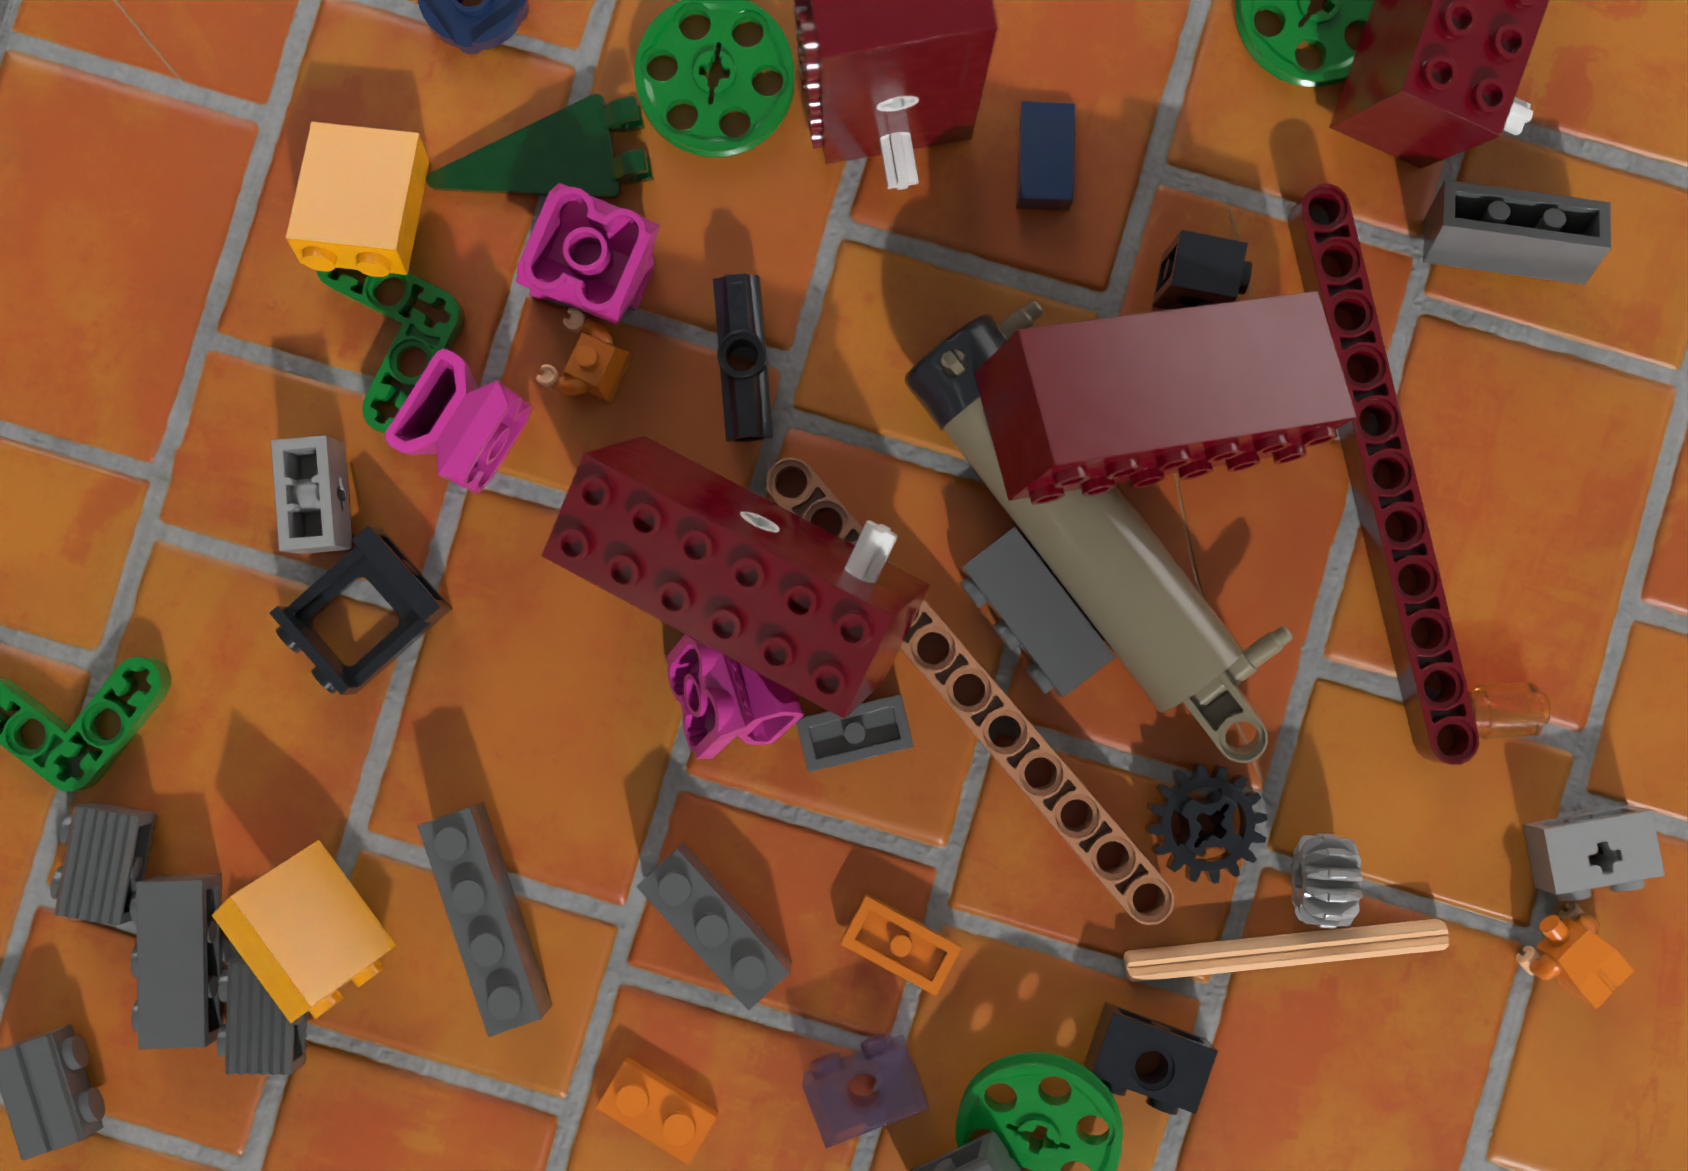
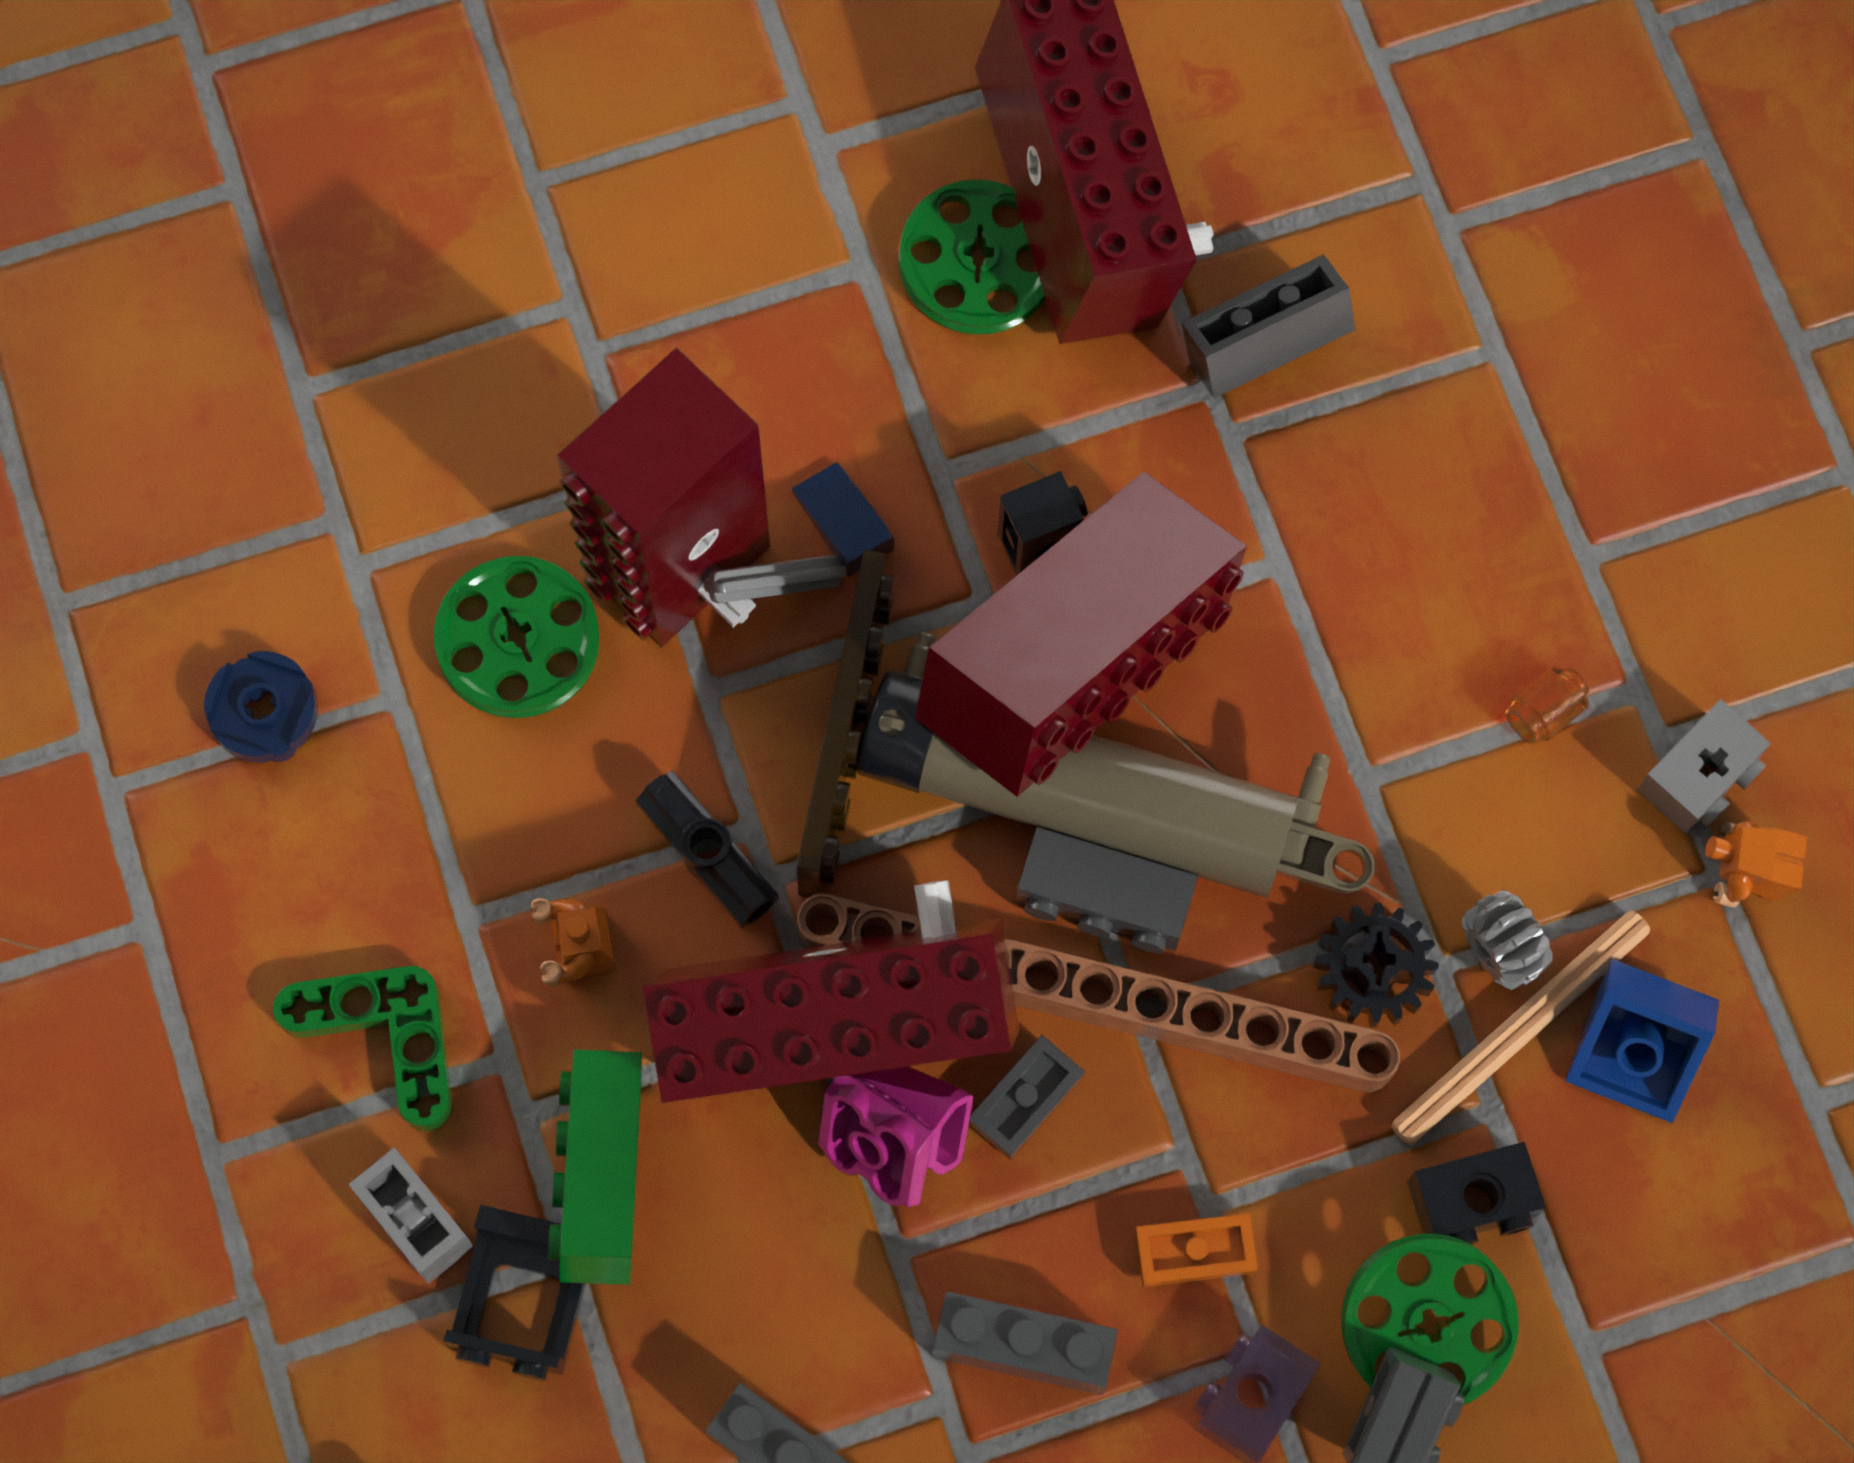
camera: 40 degrees left, 15 degrees down
light orange brick [286,122,430,277] -> none
dark pink piece [385,349,532,494] -> none
dark green flag [426,94,654,199] -> none
dark pink piece [516,183,660,325] -> none
dark red beam [1288,184,1479,765] -> none
none -> green brick [549,1049,642,1285]
none -> light grey axle [704,555,846,604]
none -> dark brown plate [796,550,895,897]
none -> blue slope [1565,959,1719,1123]

